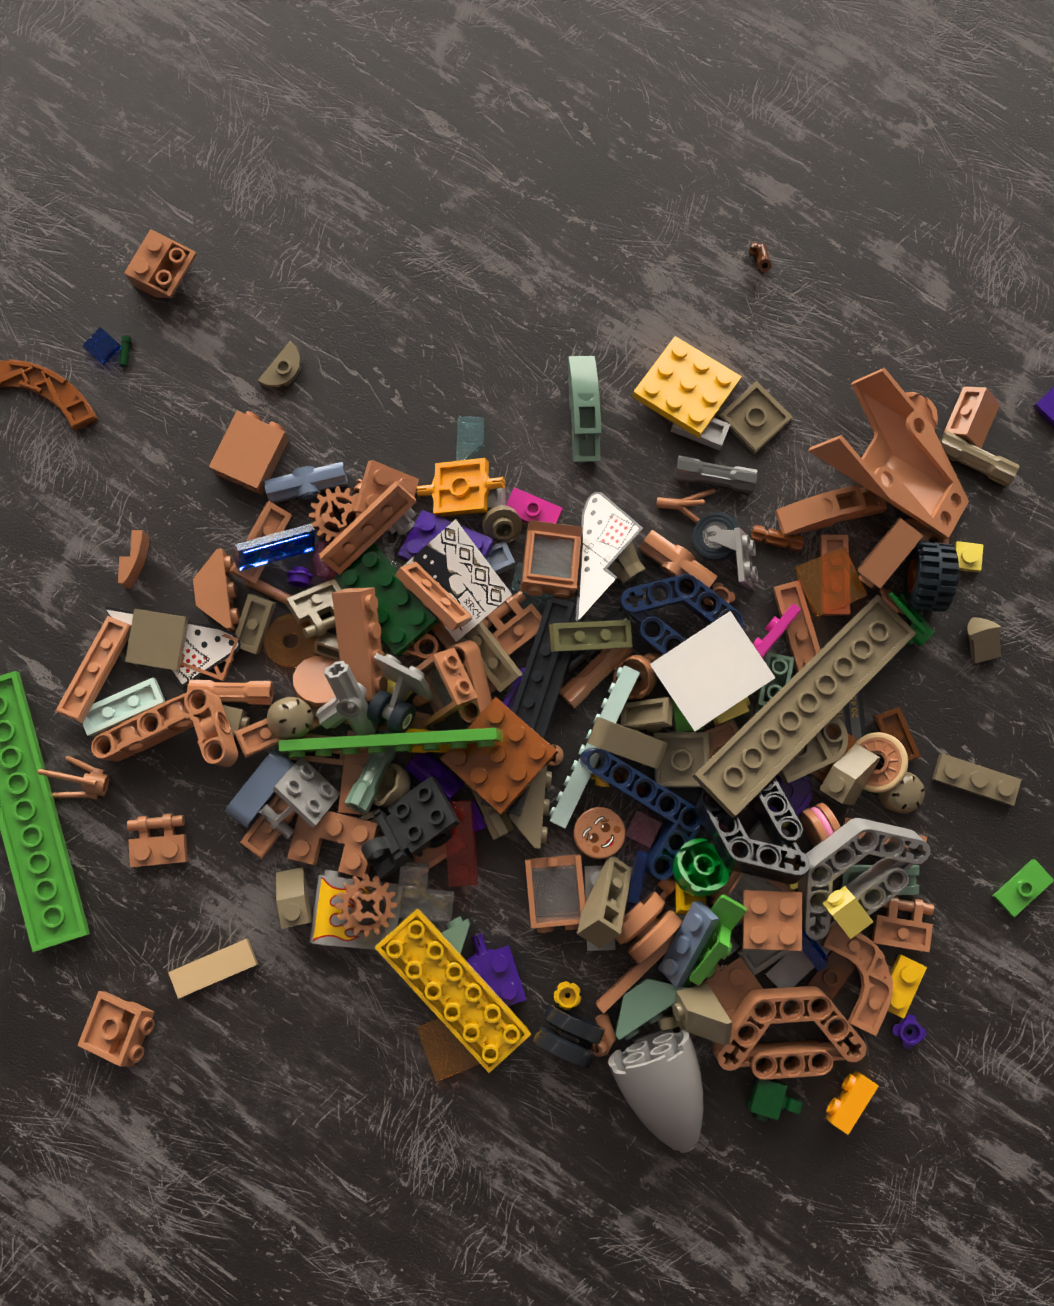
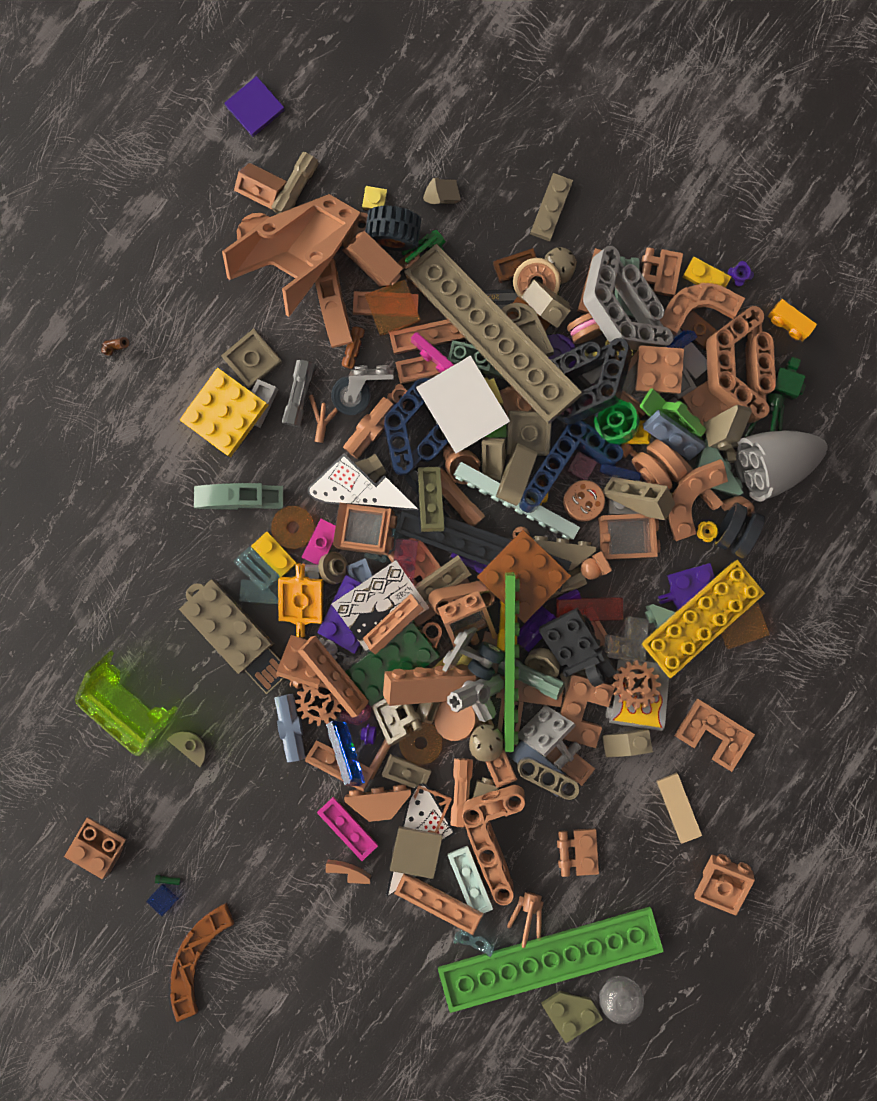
camera: 90 degrees left, 5 degrees up
nougat brick [209,411,289,495] -> none
light yellow brick [823,886,873,939] -> none
bright green plate [992,859,1054,917] -> none
none -> clear neon green windscreen [75,650,178,756]
none -> dark tan piece [179,579,284,694]
none -> clear light blue tile [234,546,280,592]
none -> yellow plate [251,532,297,577]
none -> clear orange tile [271,506,315,549]
none -> dark pink plate [317,796,378,861]
none -> clear pink slope [394,539,418,584]
none -> nougat plate [395,356,440,384]
none -> clear light blue cap [453,930,494,957]
none -> dark tan beam [517,757,579,800]
none -> nougat tile [580,552,612,580]
none -> nougat plate [668,459,728,541]
none -> nougat plate [674,699,755,772]
none -> dark green plant [744,393,785,437]

